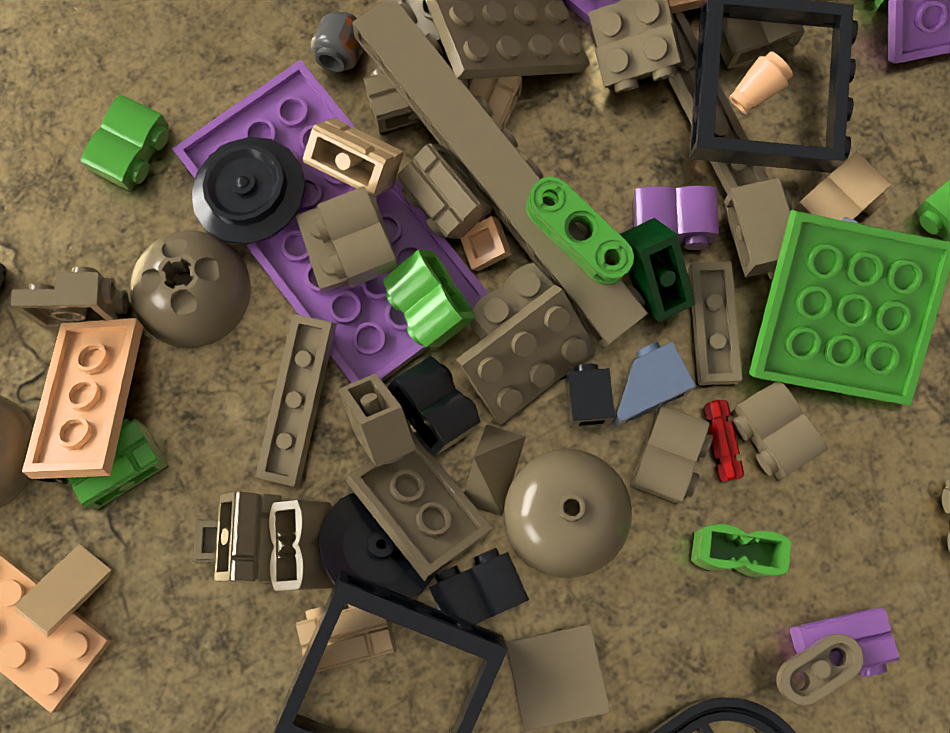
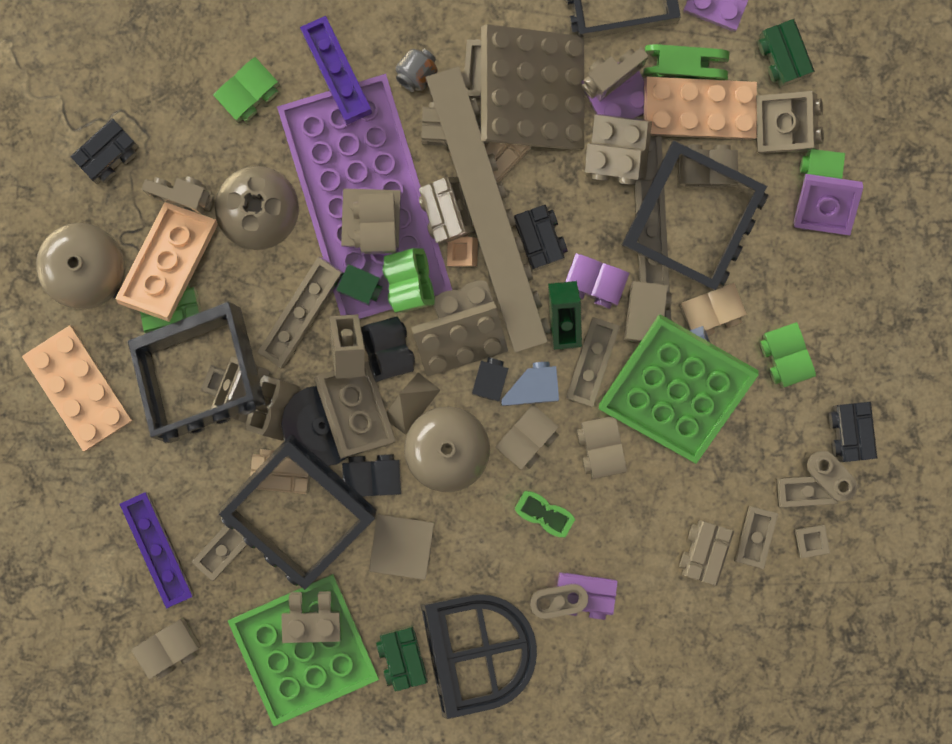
camera: 15 degrees right, 10 degrees up
tan tile [14,544,111,638] -> none
black piece [191,137,306,245] -> none
tan brick [303,118,404,197] -> none
bright green piece [526,176,634,285] -> none
red axle [704,400,744,482] -> none
light nougat cone [729,52,793,114] -> none
none -> black window [128,302,265,443]
none -> dark purple plate [300,16,372,125]
none -> dark green brick [337,264,383,306]
none -> black brick [513,204,568,272]

